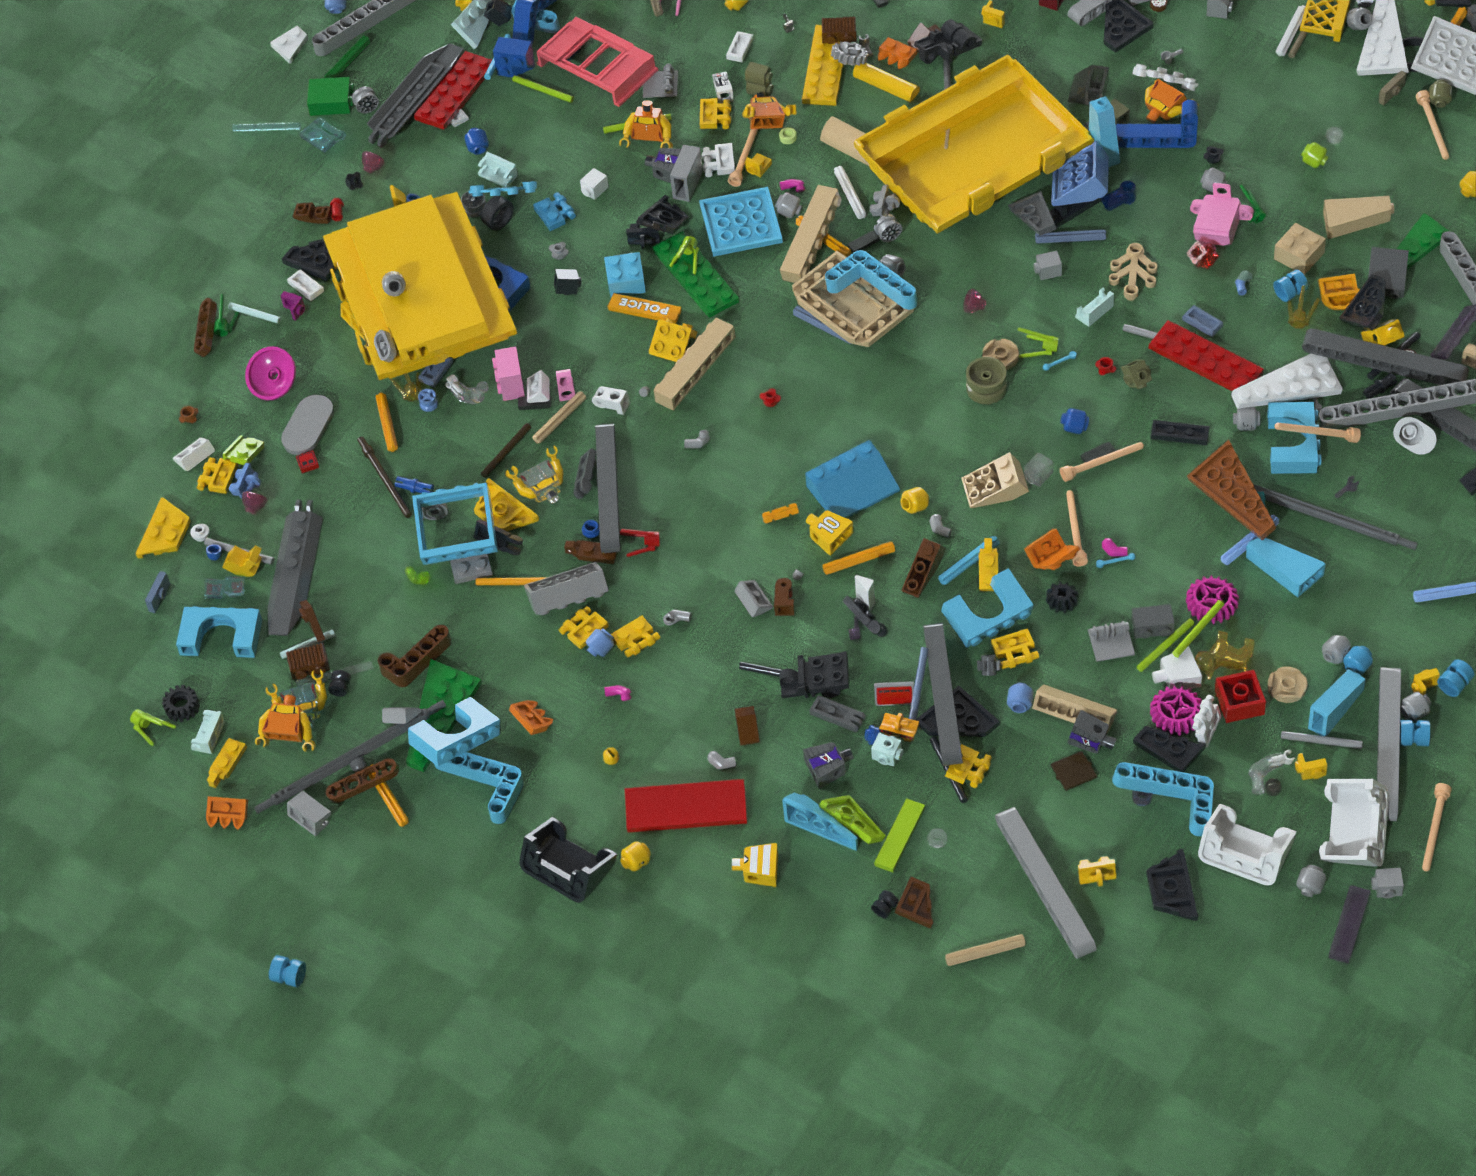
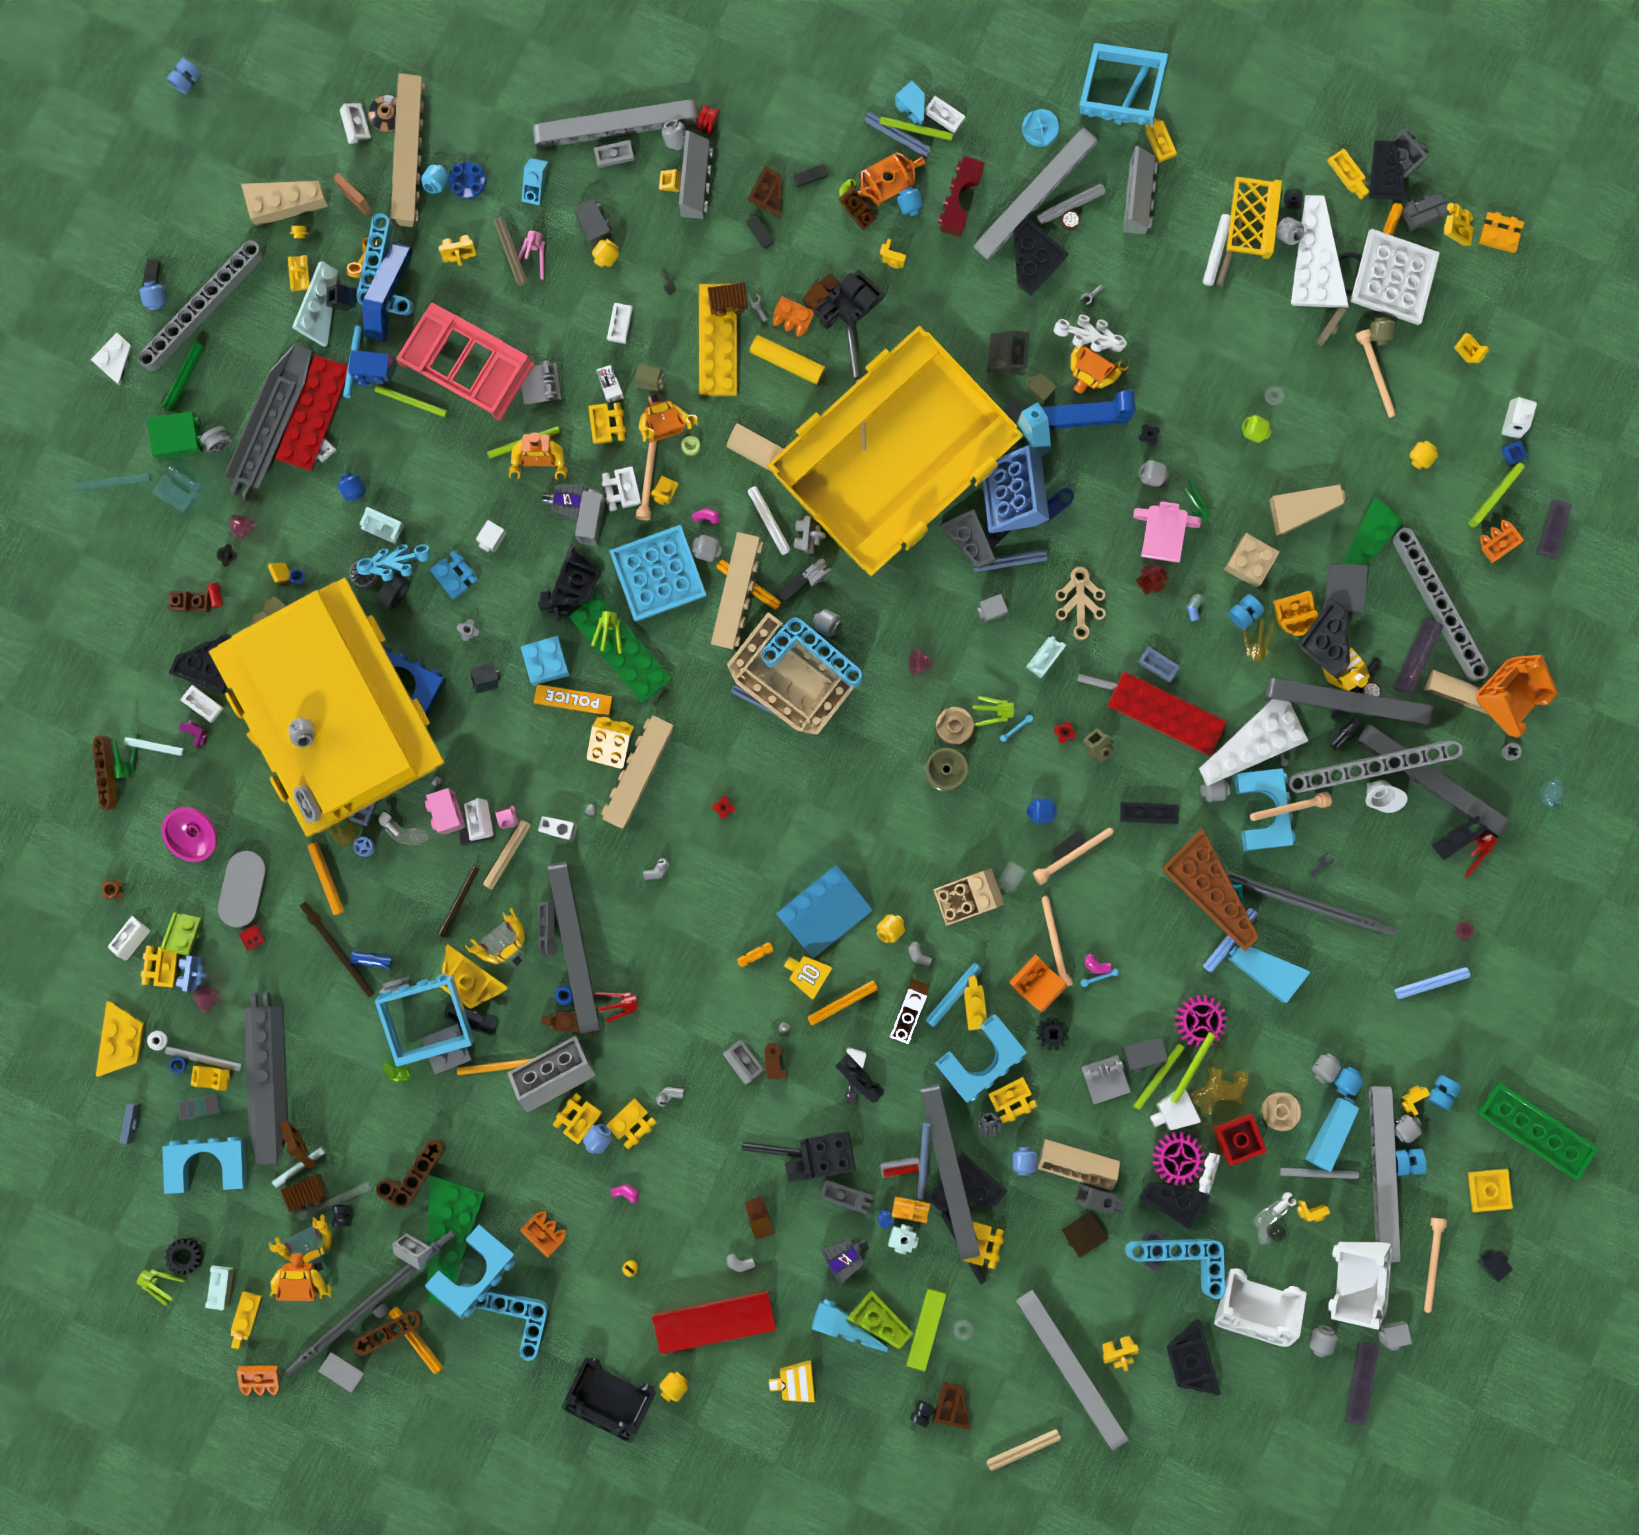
camera: 15 degrees left, 30 degrees up
light grey gear [831,42,869,66] -> none

